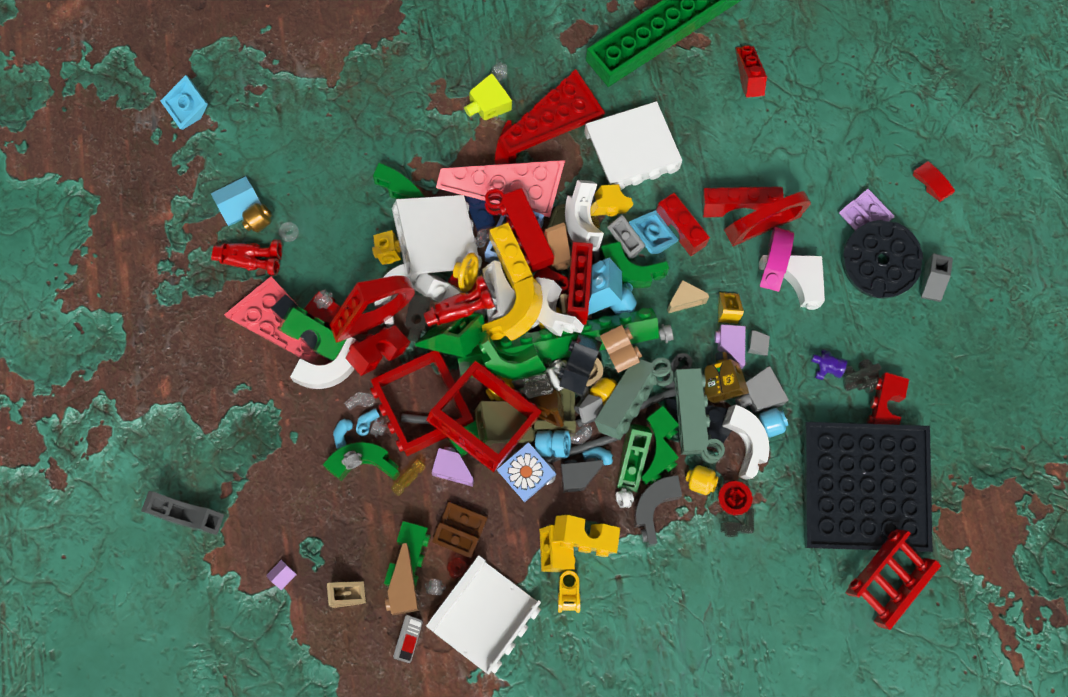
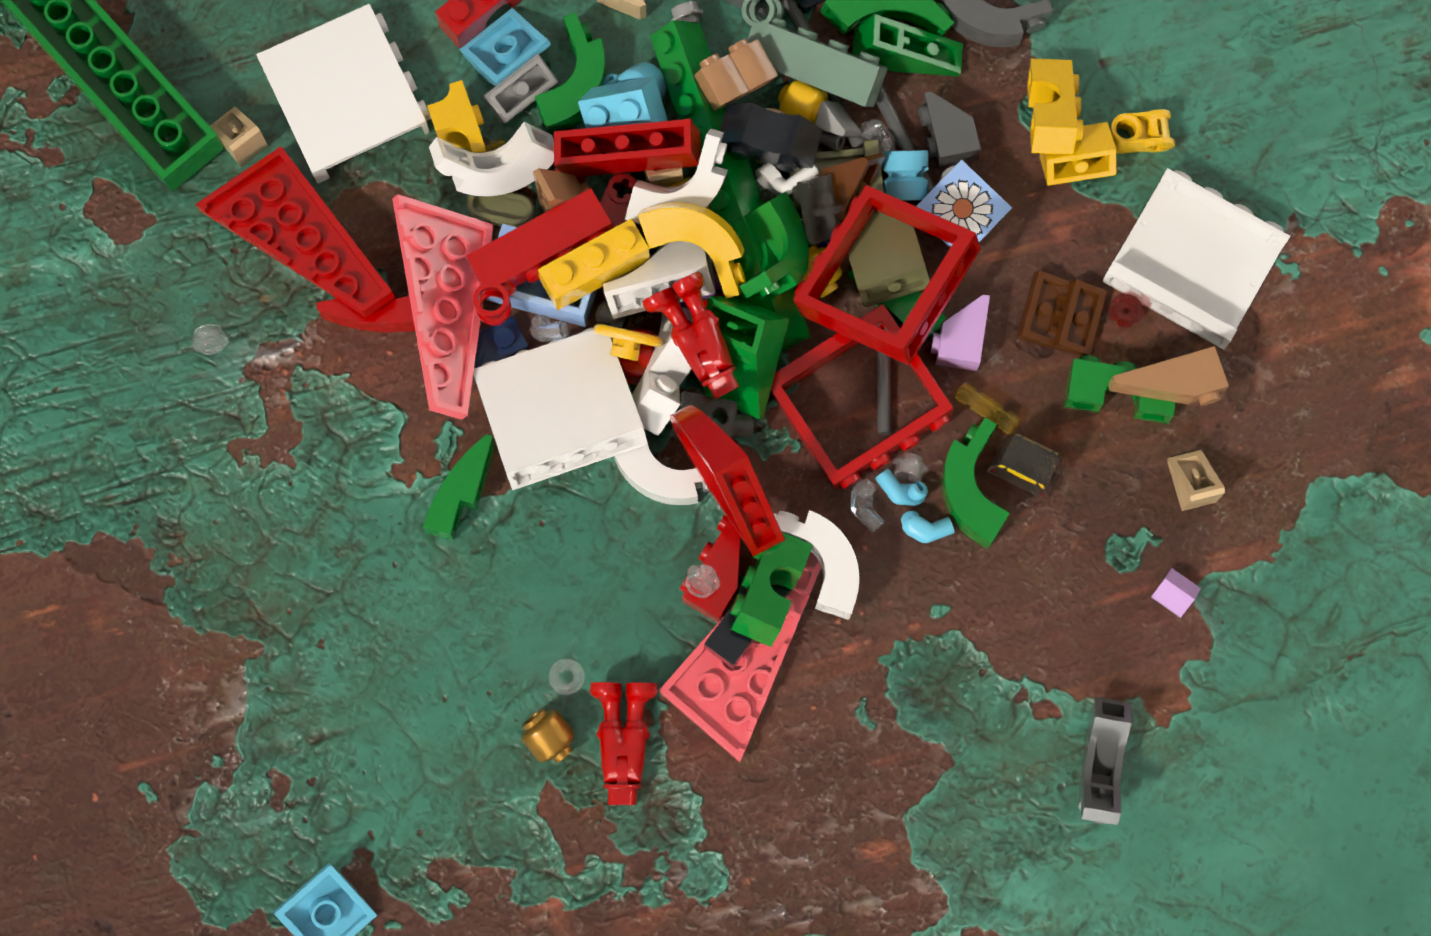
camera: 90 degrees left, 5 degrees up
medium azure slope [211,176,261,226] -> none
light grey plate [342,451,362,469] -> none
red arch [346,325,411,376] -> none
yellow brick [372,230,401,265] -> none
slope [393,615,423,663] -> none
clear plate [424,579,446,595] -> none
neon yellow torso [464,74,512,120] -> none
medium azure arm [582,447,613,465] -> none
white plate [616,488,634,508] -> none
none -> tan slope [210,107,268,168]
none -> clear smoke torso [987,433,1062,501]

